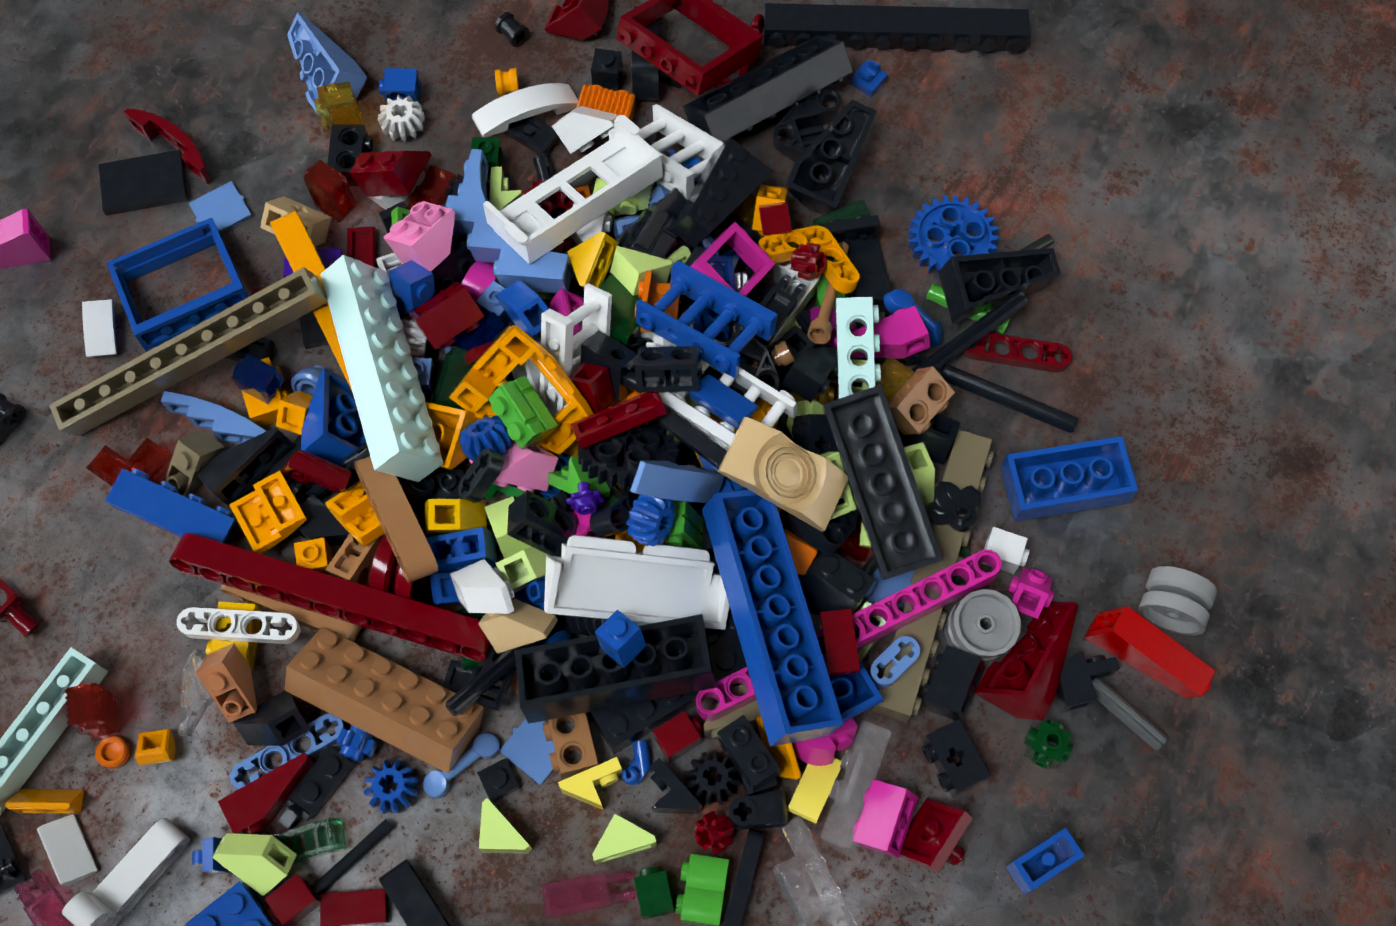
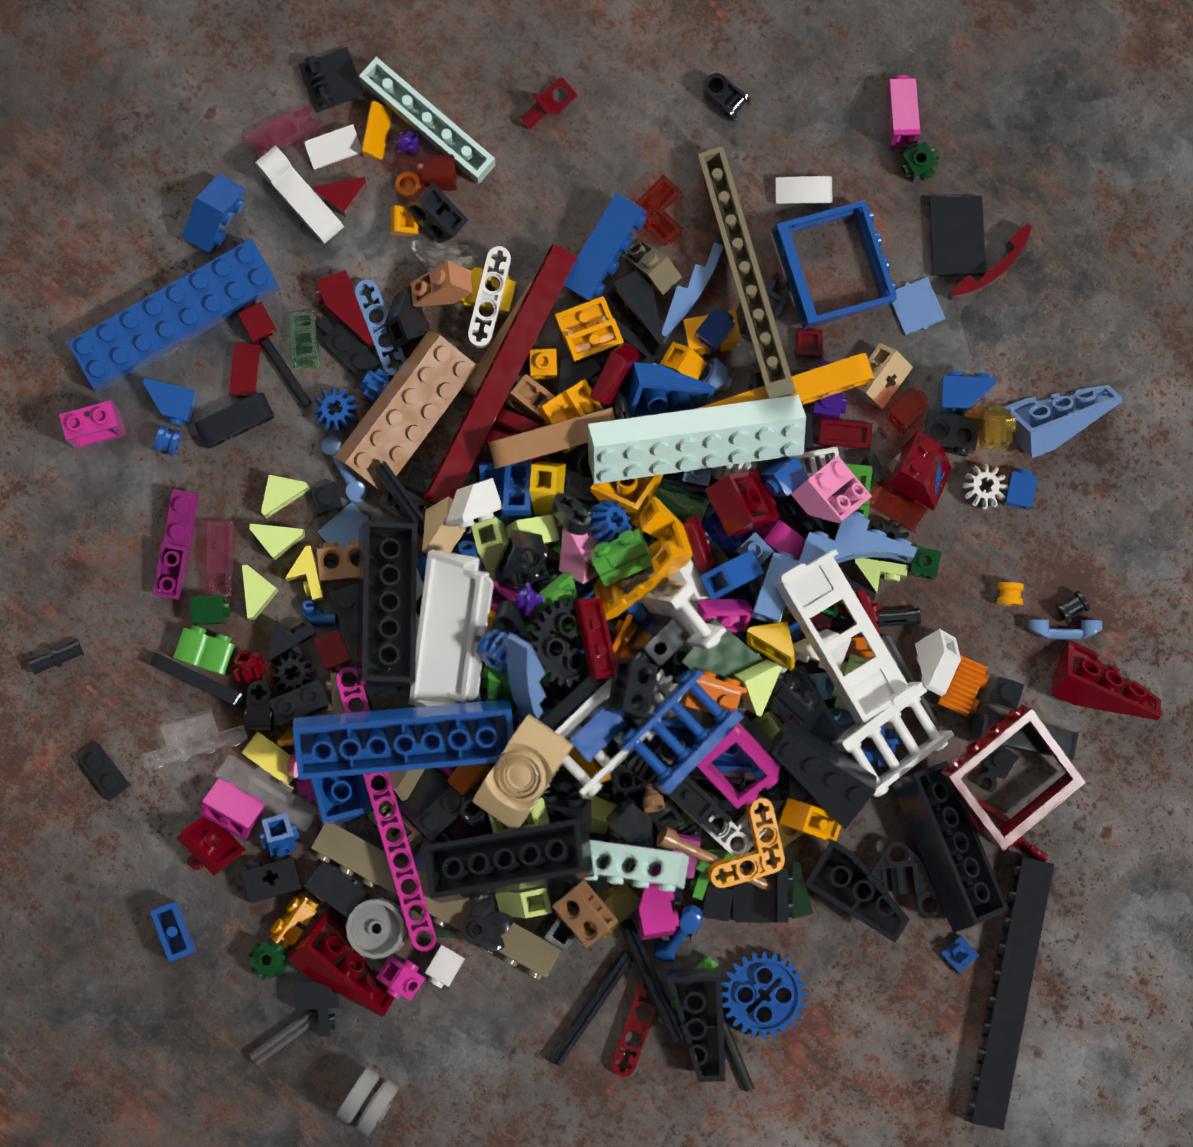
camera: 100 degrees right, 15 degrees up
blue tile [192,837,232,874] -> none
yellowish green slope [212,833,297,896] -> none
white slope [472,83,579,137] -> none
black plate [502,116,560,154] -> none
dark red brick [569,362,615,413] -> none
blue brick [595,609,646,668] -> none
dark red tile [759,202,792,236] -> none
dark red gear [791,242,827,280] -> none
dark red tile [820,609,860,676] -> none
medium blue beam [869,636,920,688] -> none
blue brick [1000,436,1138,522] -> none
red slope [1083,606,1215,698] -> none
none -> yellowish green slope [249,524,305,561]
none -> blue brick [259,813,299,857]
none -> light orange hinge [269,893,318,949]
none -> dark red slope [313,177,367,217]
none -> dark purple plant [394,130,420,157]
none -> black brick [403,182,468,244]
none -> dark green brick [900,141,940,183]
none -> blue slope [937,372,997,416]
none -> medium blue bar [1028,620,1102,640]

